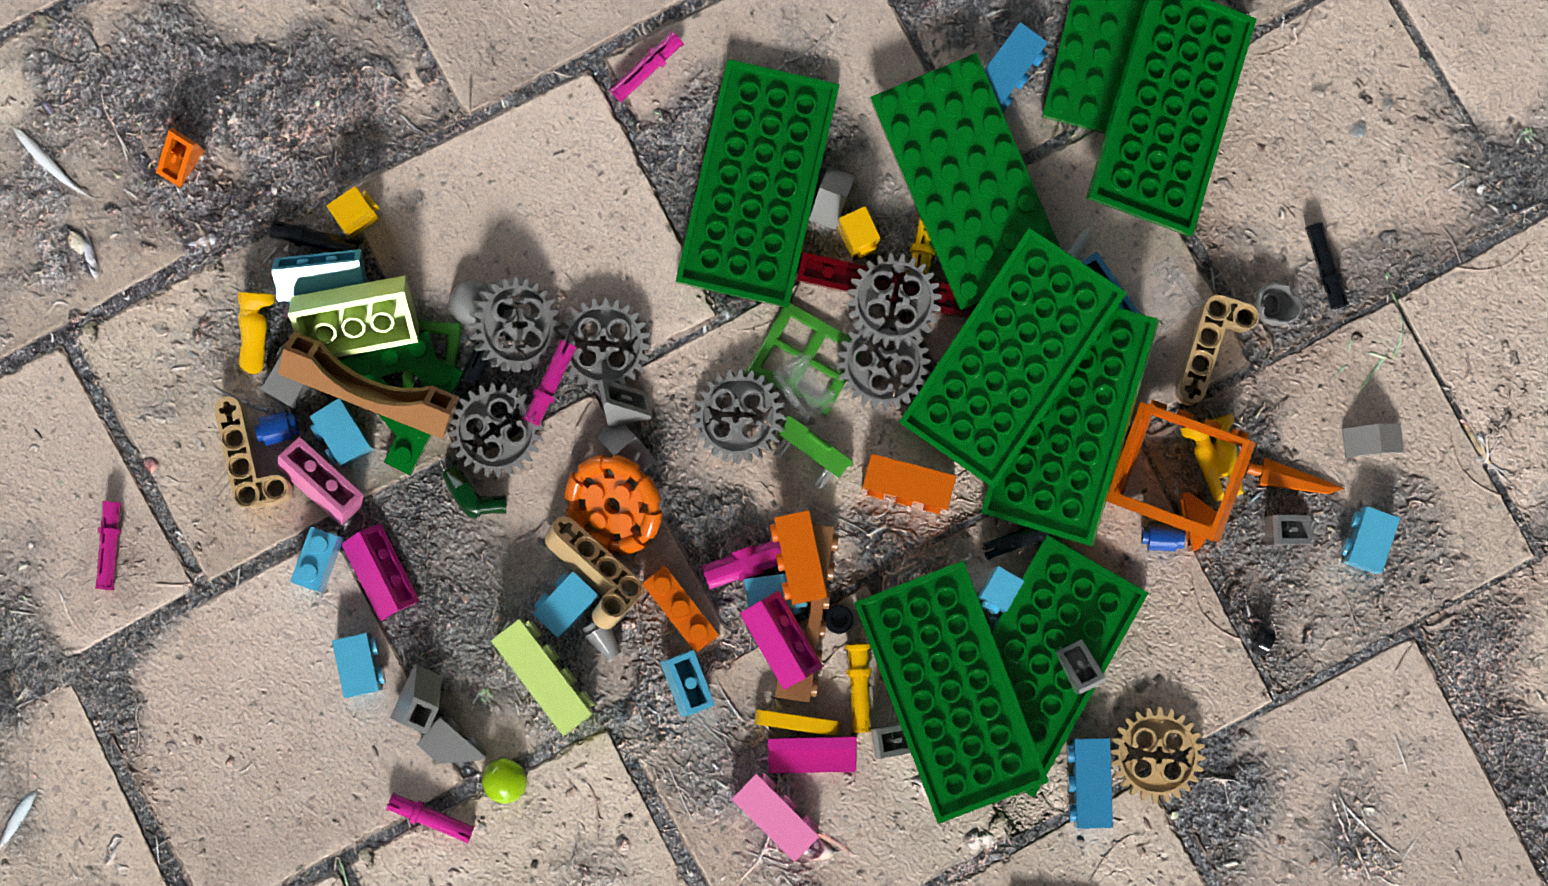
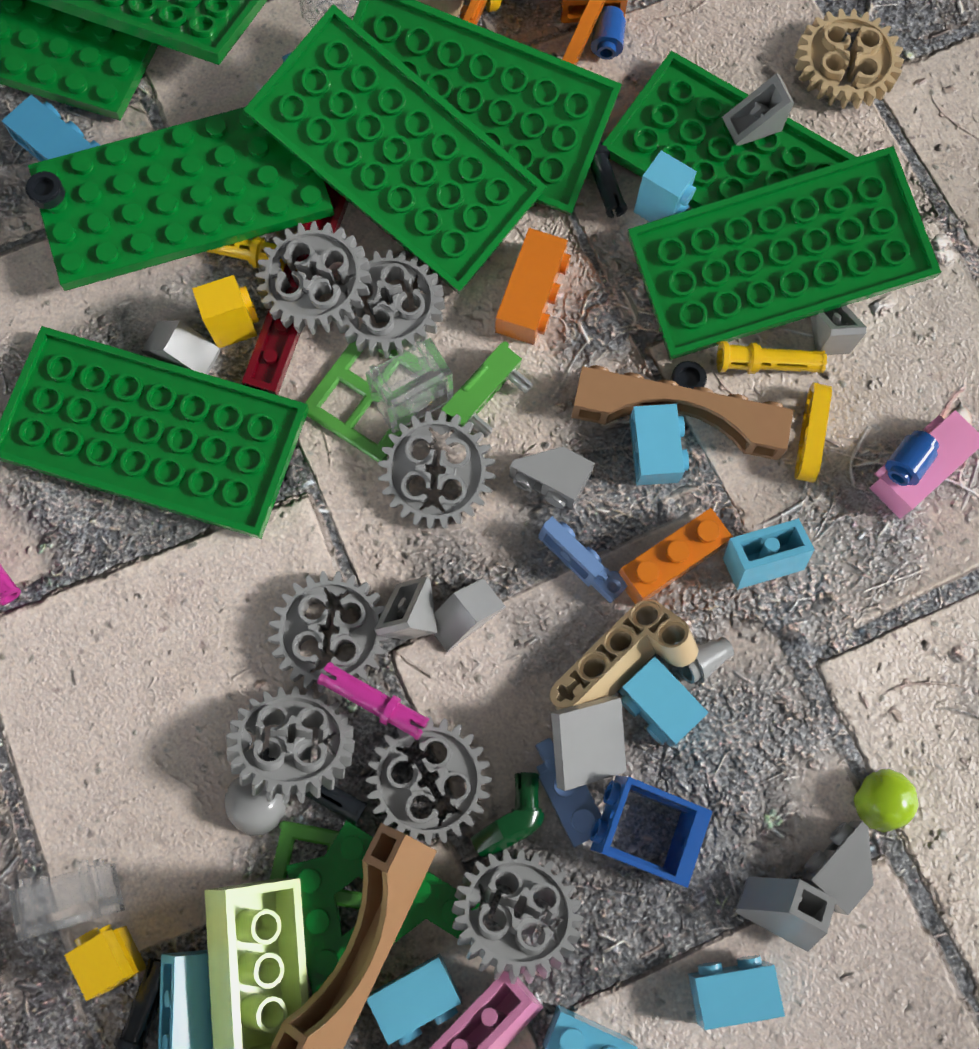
camera: 85 degrees left, 10 degrees down
dark pink panel [342,523,420,621] -> none
dark pink pin [386,792,475,844] -> none
yellowish green brick [491,619,595,736] -> none
orange plate [564,455,662,556] -> none
dark pink piece [702,541,781,590] -> none
dark pink panel [740,591,823,689] -> none
dark pink panel [768,736,857,774] -> none
orange brick [769,510,827,605] -> none
dark azure brick [1067,738,1113,829] -> none
none -> clear container [8,858,125,942]
none -> black tile [25,171,65,209]
none -> light grey gear [452,849,583,984]
none -> light grey slope [509,446,595,510]
none -> medium blue hinge [535,738,602,847]
none -> medium blue hinge [538,516,628,603]
none -> light grey tile [551,695,627,791]
none -> blue window [590,775,713,888]
none -> blue brick [885,430,939,486]

